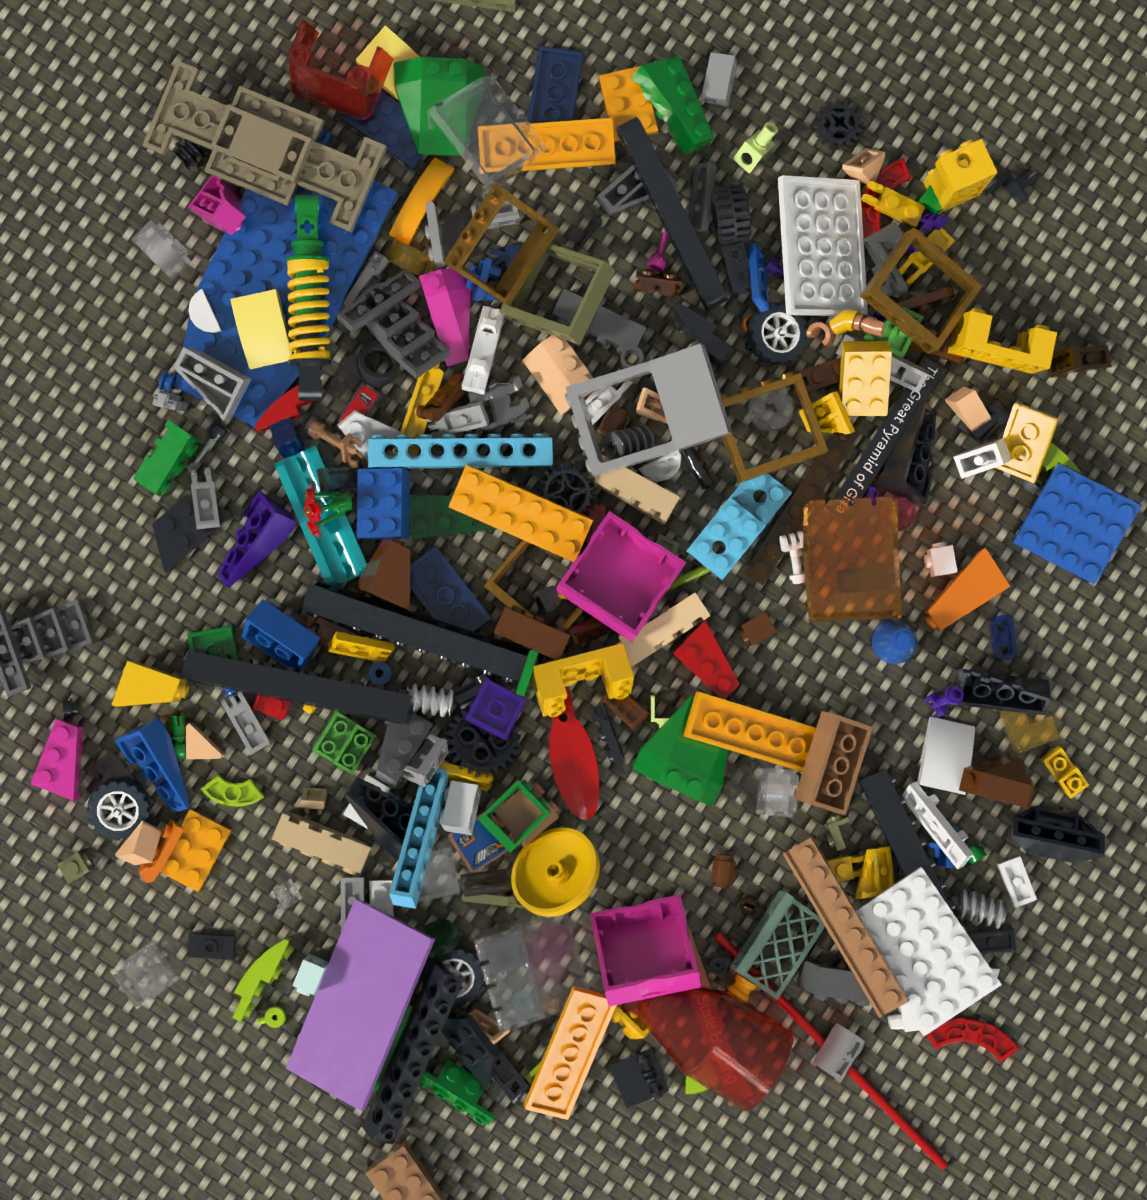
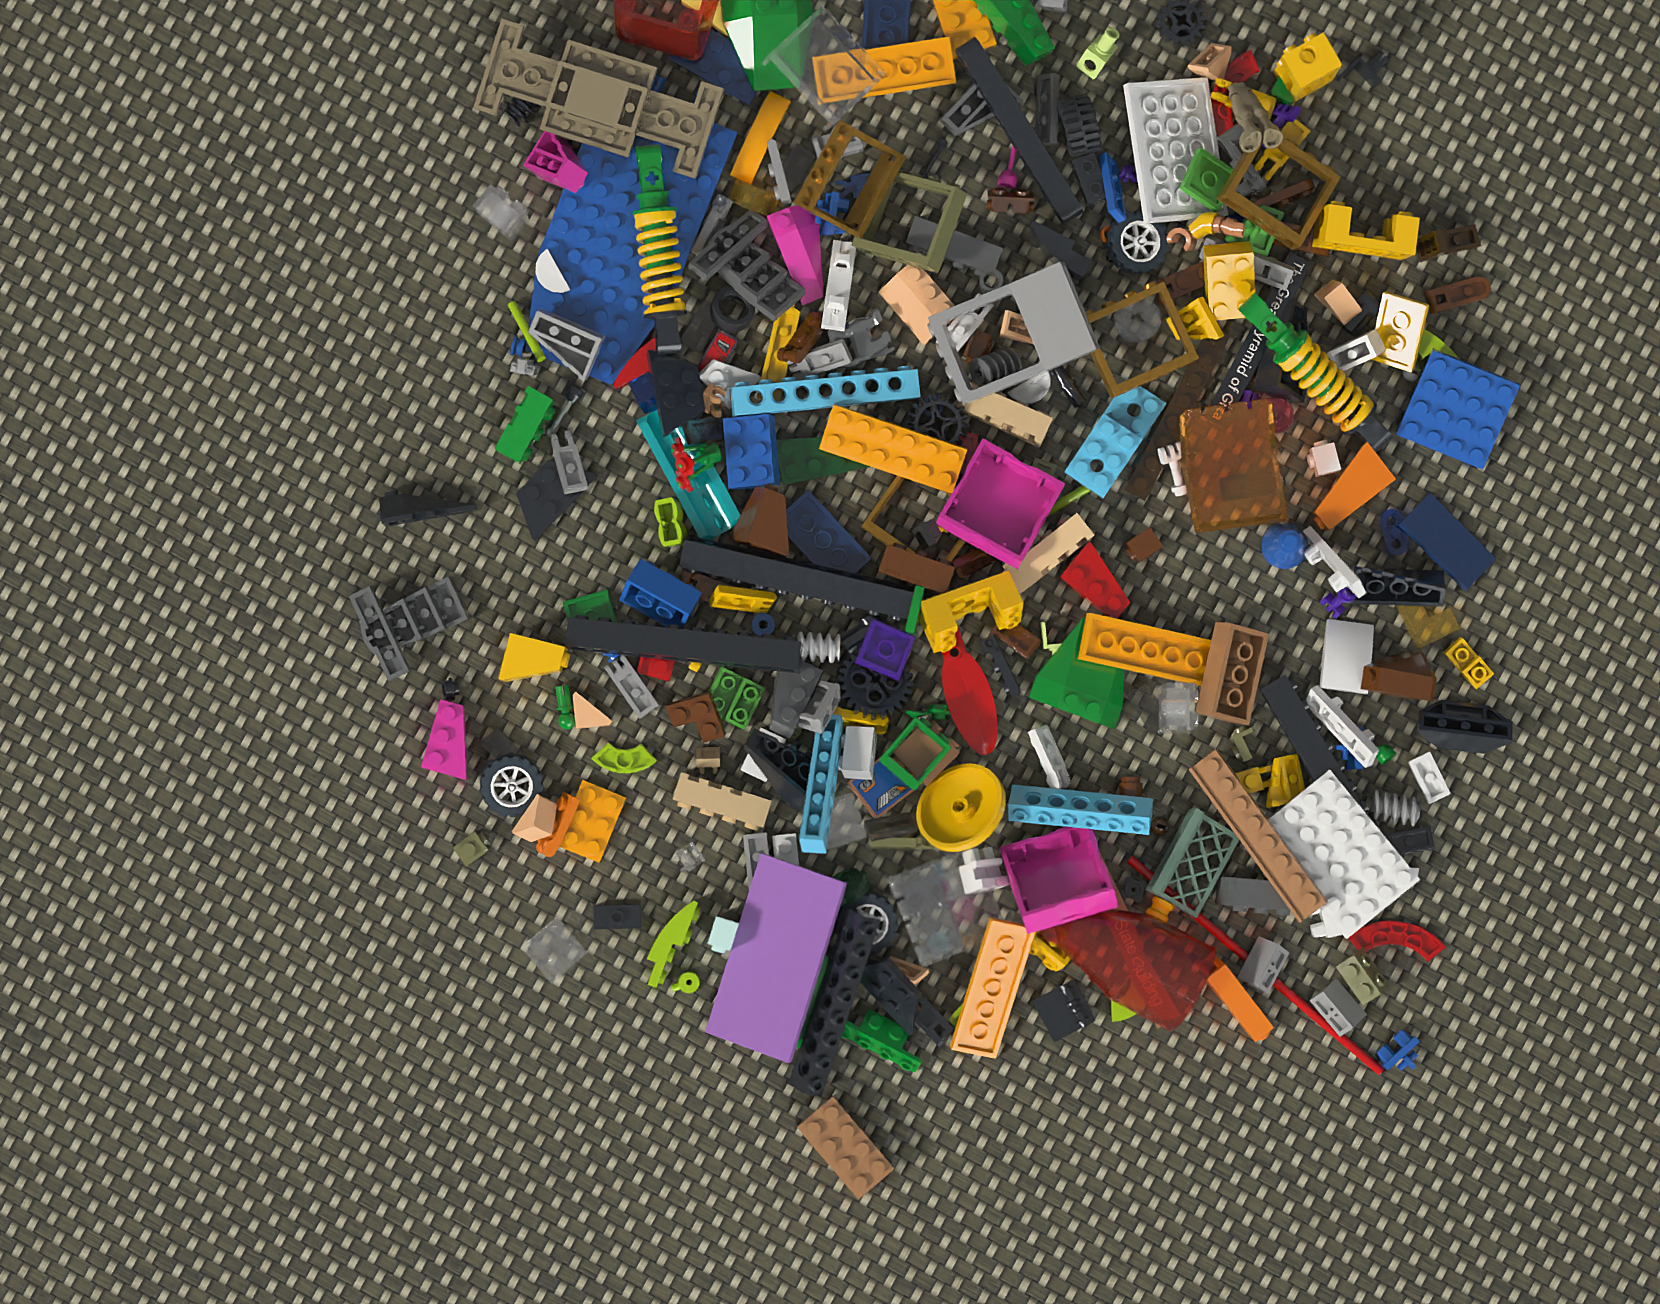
camera: 10 degrees left, 0 degrees up
blue wedge [115,717,190,813] -> none
dark purple wedge [218,491,297,588] -> none
light yellow slope [231,289,293,370] -> none
none -> black wedge [379,491,478,527]
none -> lime bar [508,301,546,362]
none -> black wing [646,350,706,437]
none -> lime brick [654,497,687,548]
none -> reddish brown plate [666,691,727,743]
none -> green plate [906,705,950,720]
none -> white hips [959,847,1010,894]
none -> medium azure brick [1009,785,1153,835]
none -> white hinge [1028,725,1071,789]
none -> bright green plate [1179,148,1233,212]
none -> orange slope [1195,953,1274,1042]
none -> dark tan piece [1228,82,1283,153]
none -> piece [1238,292,1393,453]
none -> white hinge [1303,526,1366,598]
none -> light grey hinge [1310,978,1367,1036]
none -> olive brick [1336,947,1390,1005]
none -> blue hips [1376,1029,1420,1071]
none -> dark blue tile [1399,493,1496,591]
none -> reddish brown plate [1424,276,1491,315]

